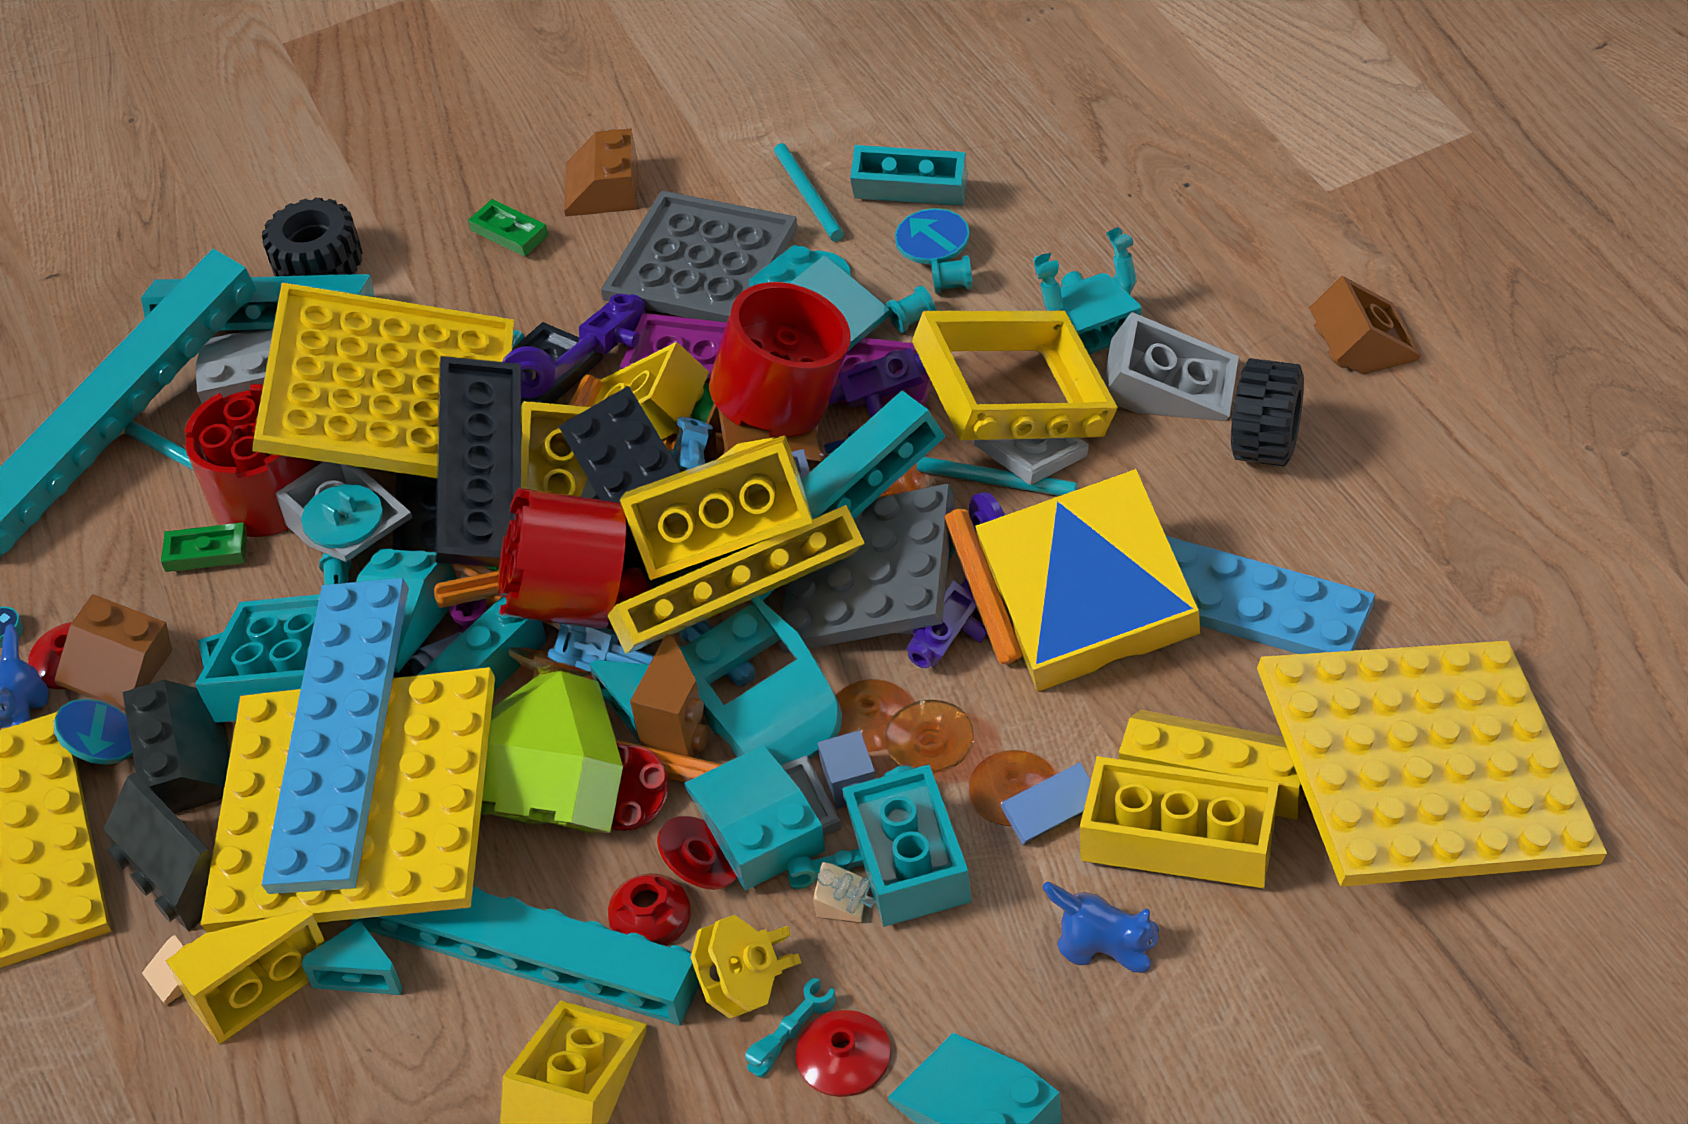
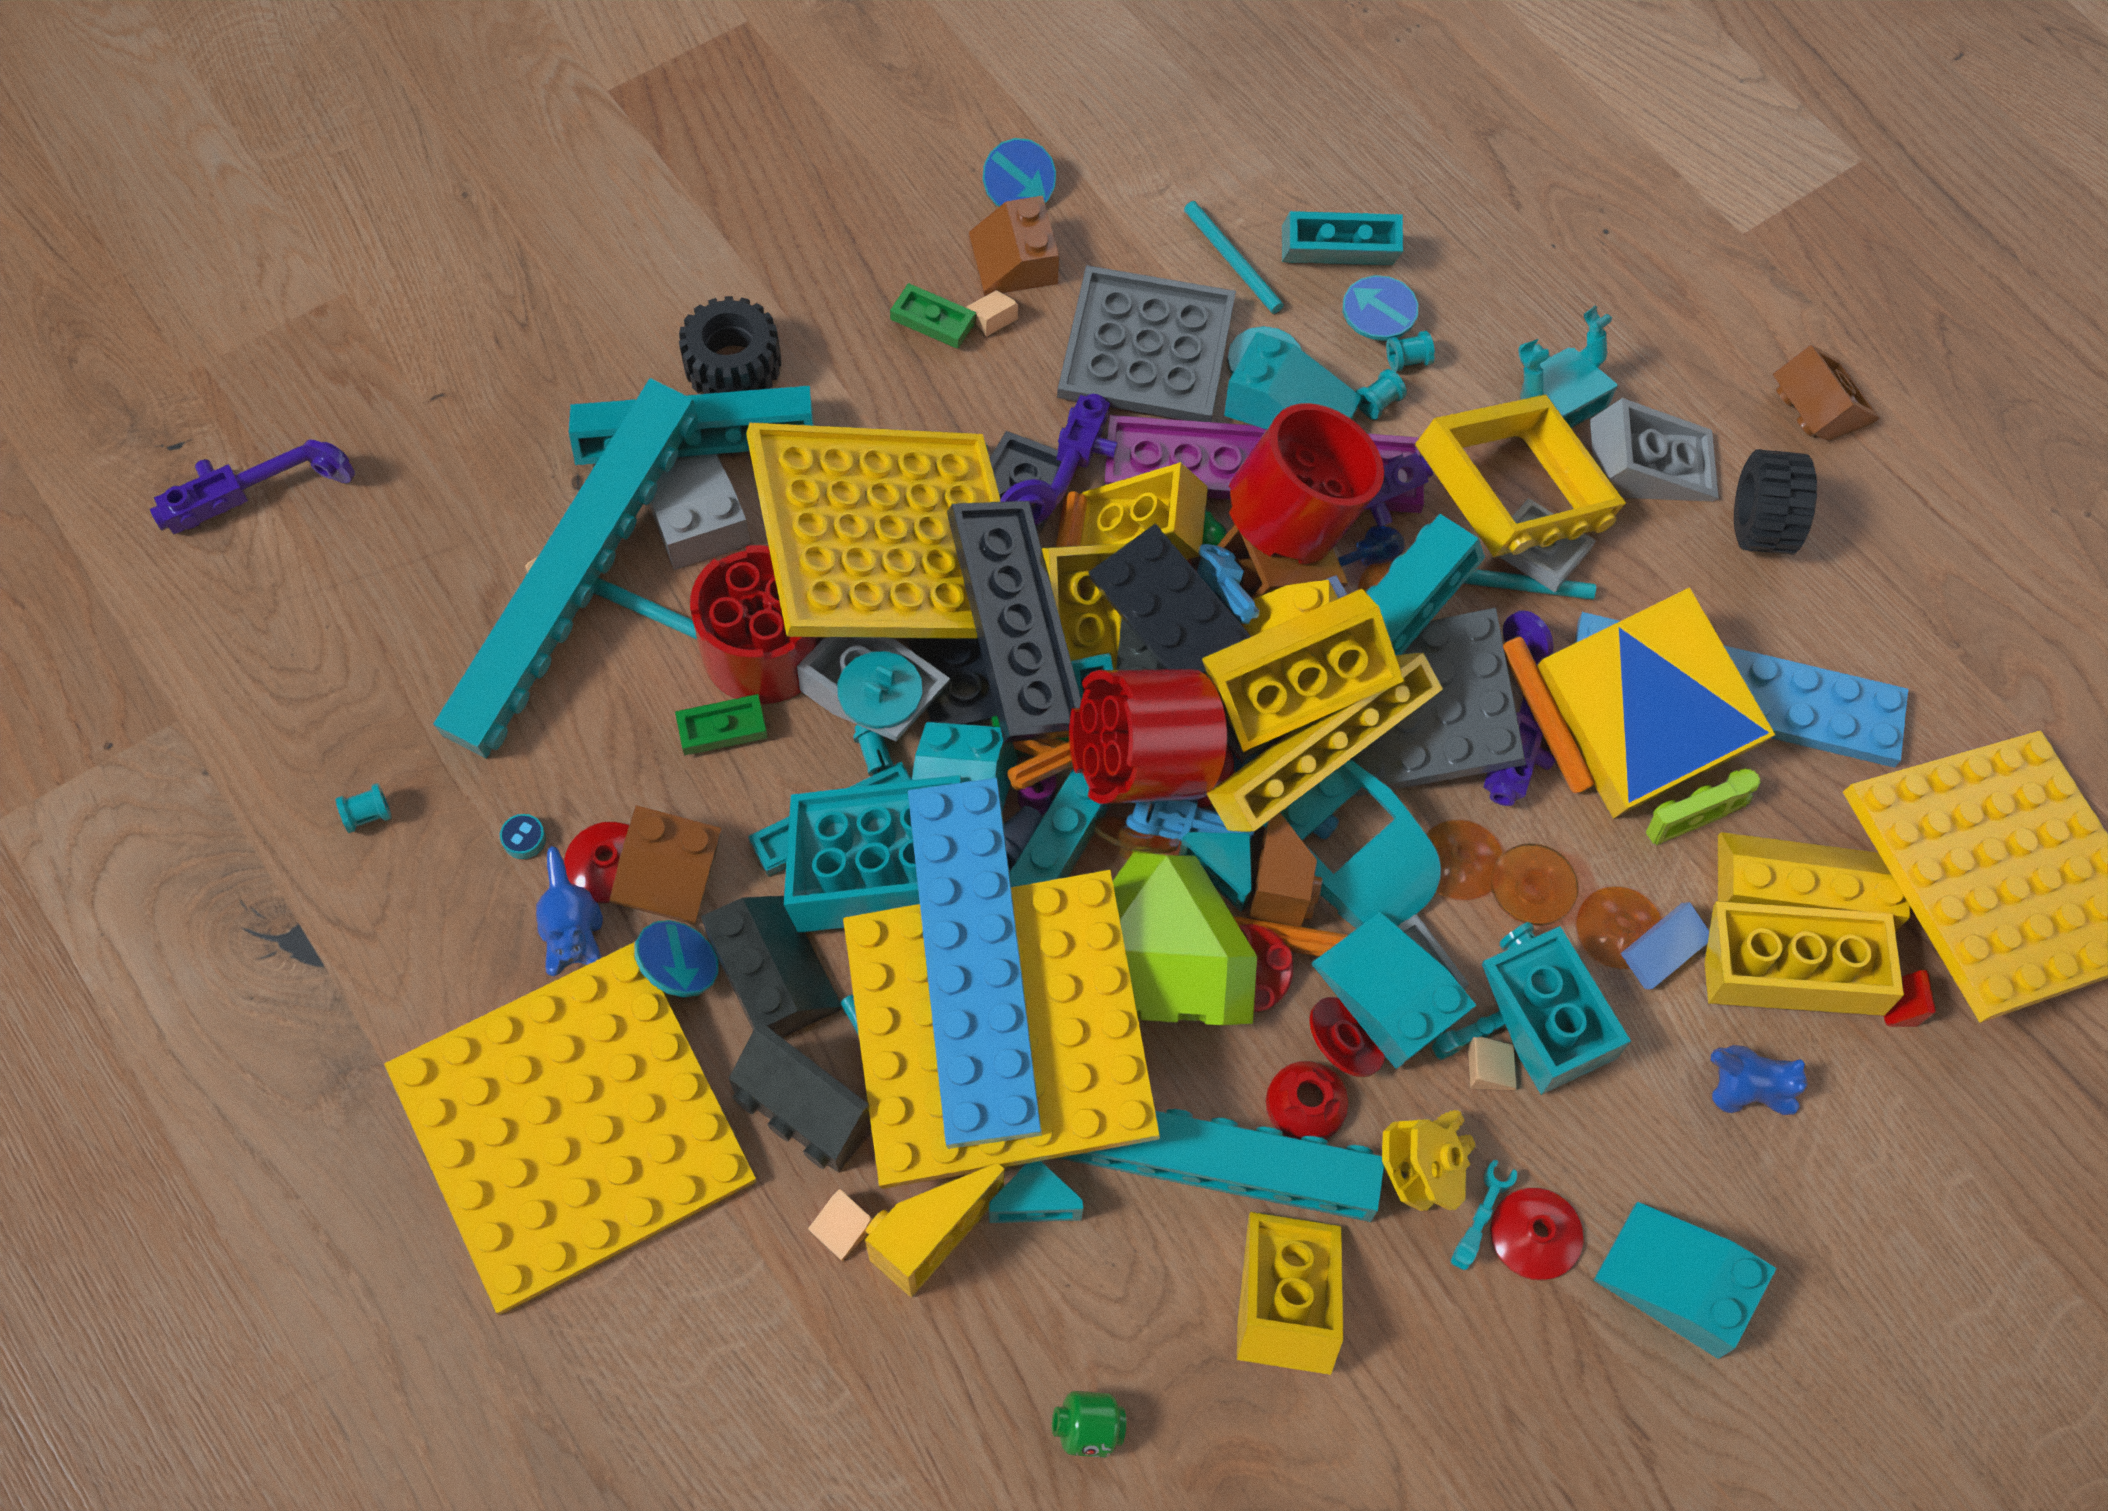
camera: 20 degrees left, 15 degrees up
sand blue brick [817,730,876,809] -> none
clear hair [817,869,876,914] -> none
none -> light nougat slope [965,290,1018,337]
none -> blue piece [982,138,1056,207]
none -> lime hinge [1646,768,1761,845]
none -> red slope [1884,970,1936,1027]

